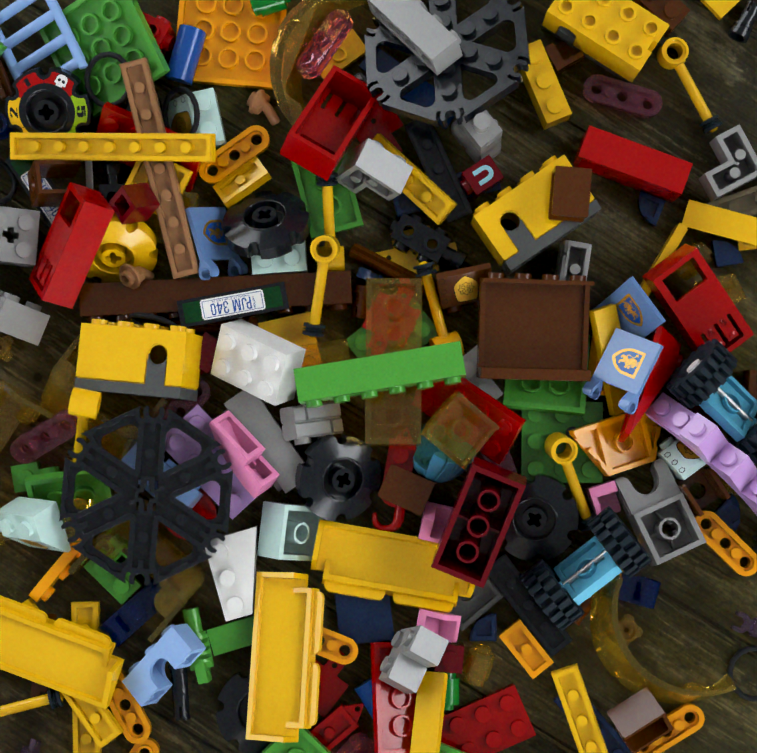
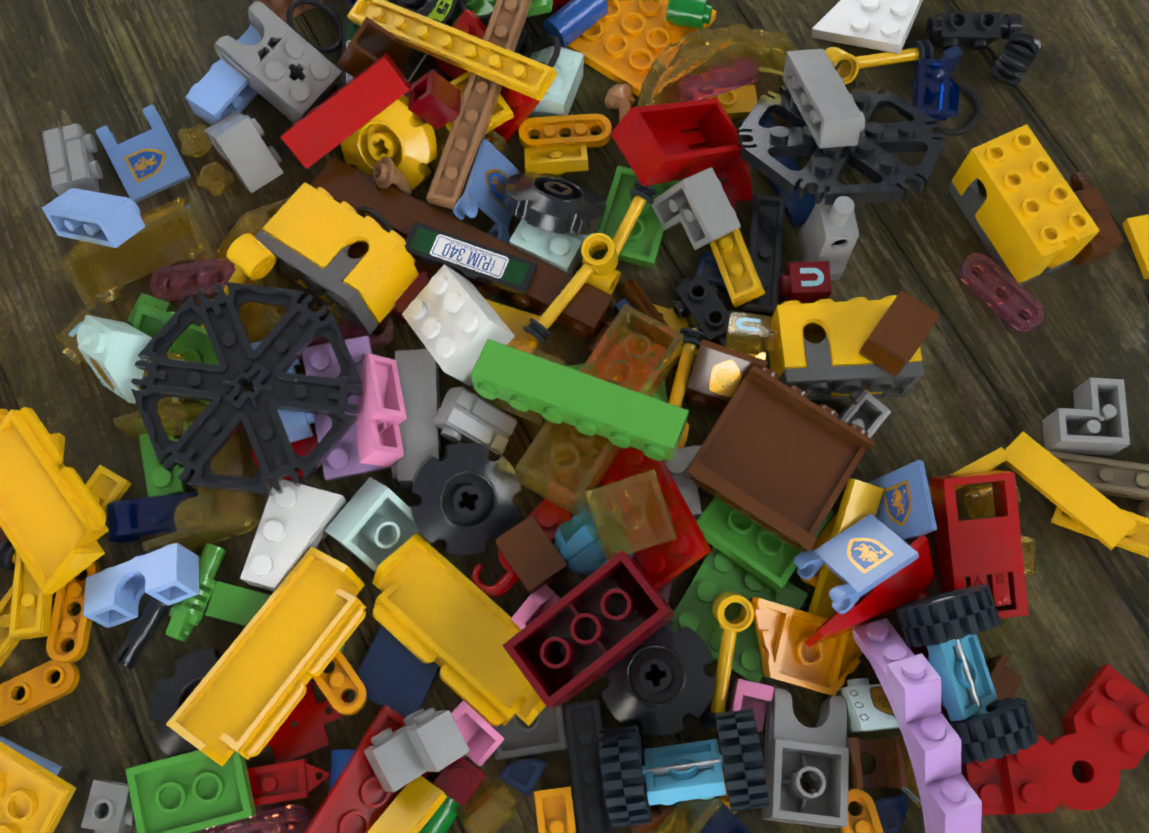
camera: 30 degrees right, 15 degrees down
light orange plate [29,538,84,603] -> none
yellow brick [519,39,572,130] -> none
reddish brown panel [544,41,585,76] -> none
red piece [572,126,693,203] -> none
dark blue tile [638,191,666,227] -> none
yellow piece [657,37,723,134] -> none
dark blue tile [711,240,743,268] -> none
none -> clear yellow brick [725,311,776,360]

